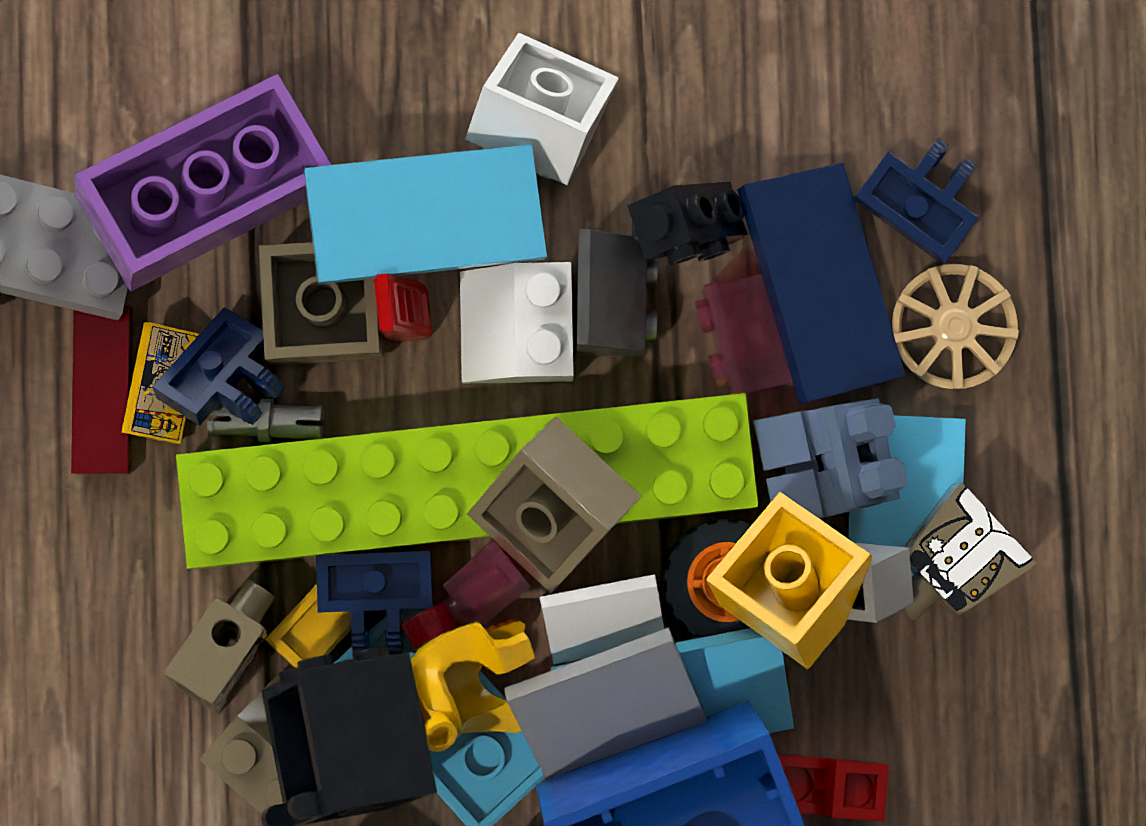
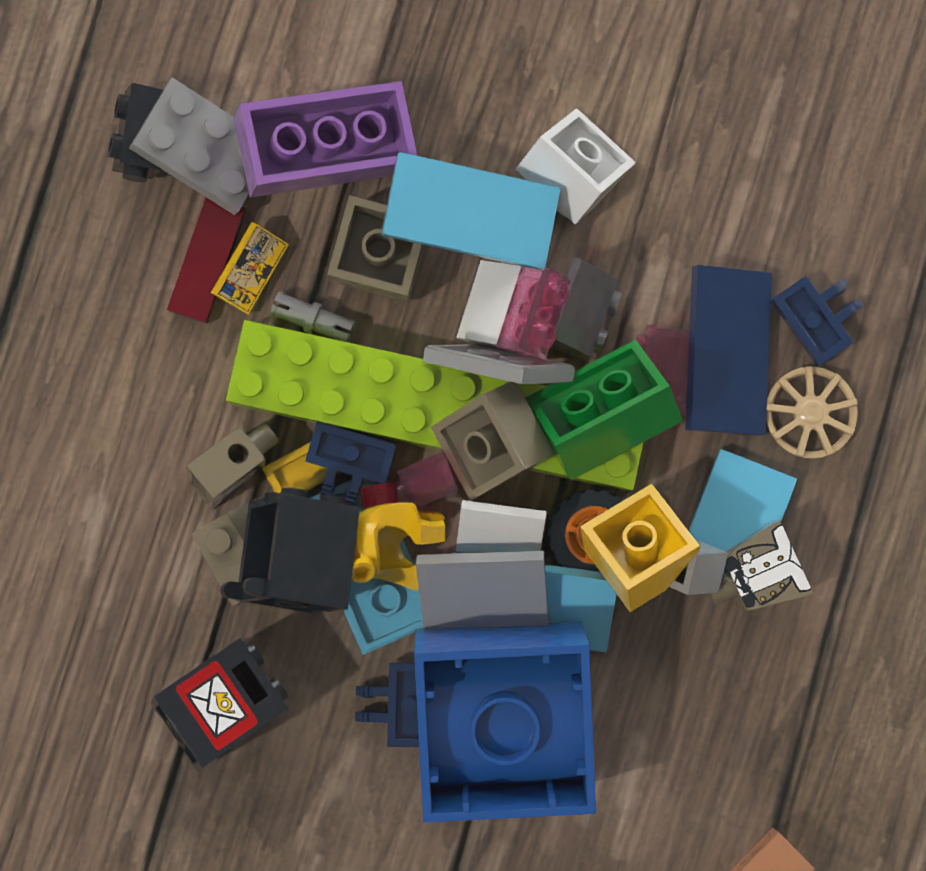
camera: 15 degrees right, 0 degrees up
dark blue hinge [152,307,285,426] -> none
red slope [373,273,432,343] -> none
black brick [627,181,748,265] -> none
sand blue hips [753,398,908,519] -> none
red slope [777,753,889,821] -> none
none -> light grey tile [423,344,575,384]
none -> clear pink bracket [496,267,571,360]
none -> green slope [525,339,683,480]

